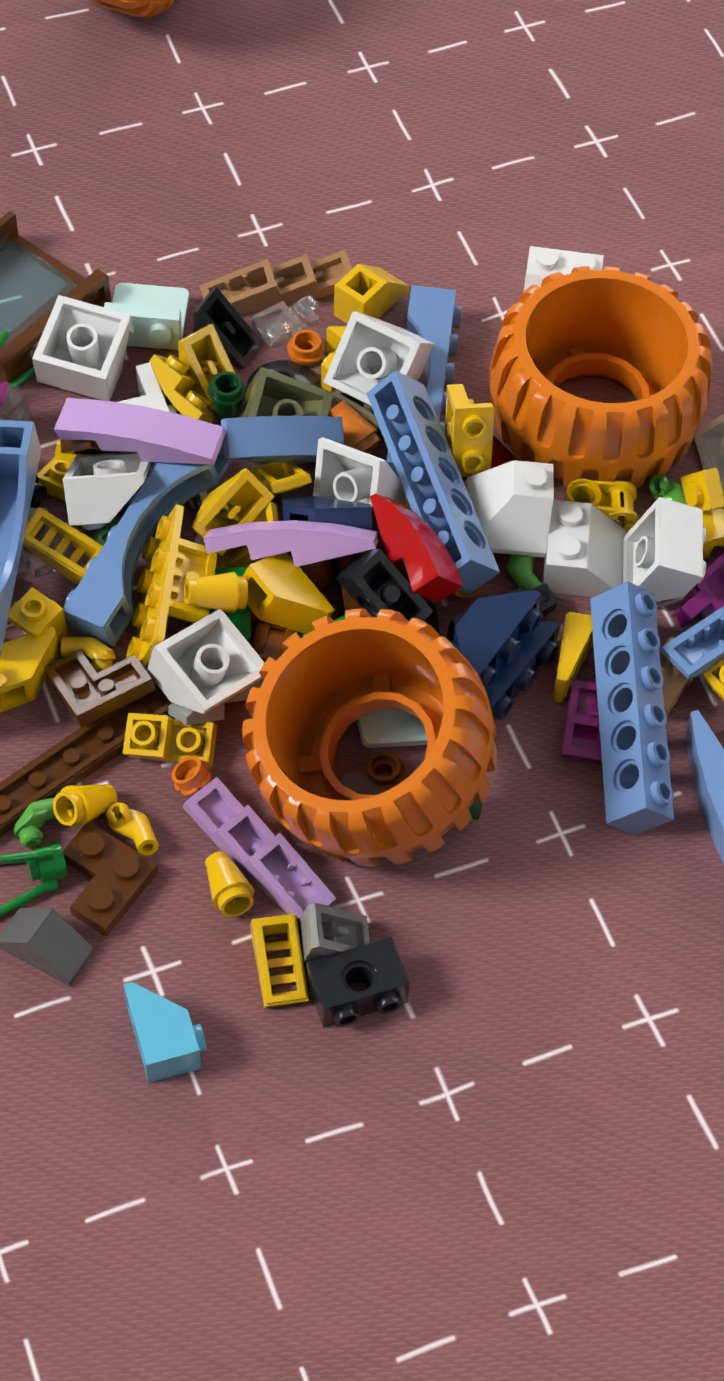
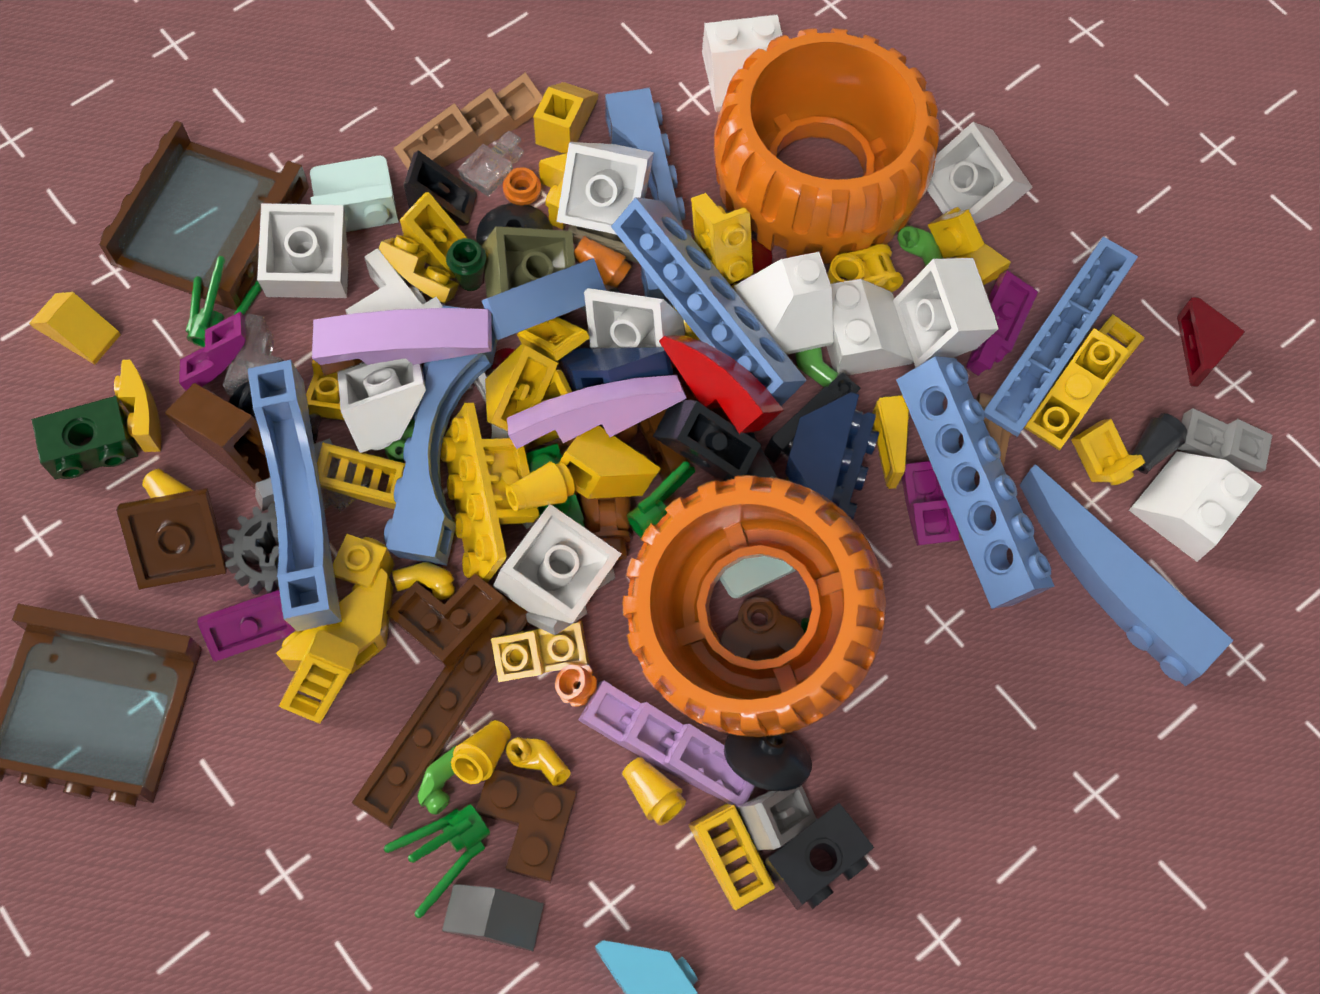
camera: 20 degrees left, 10 degrees up
none -> black dish [724,733,812,791]

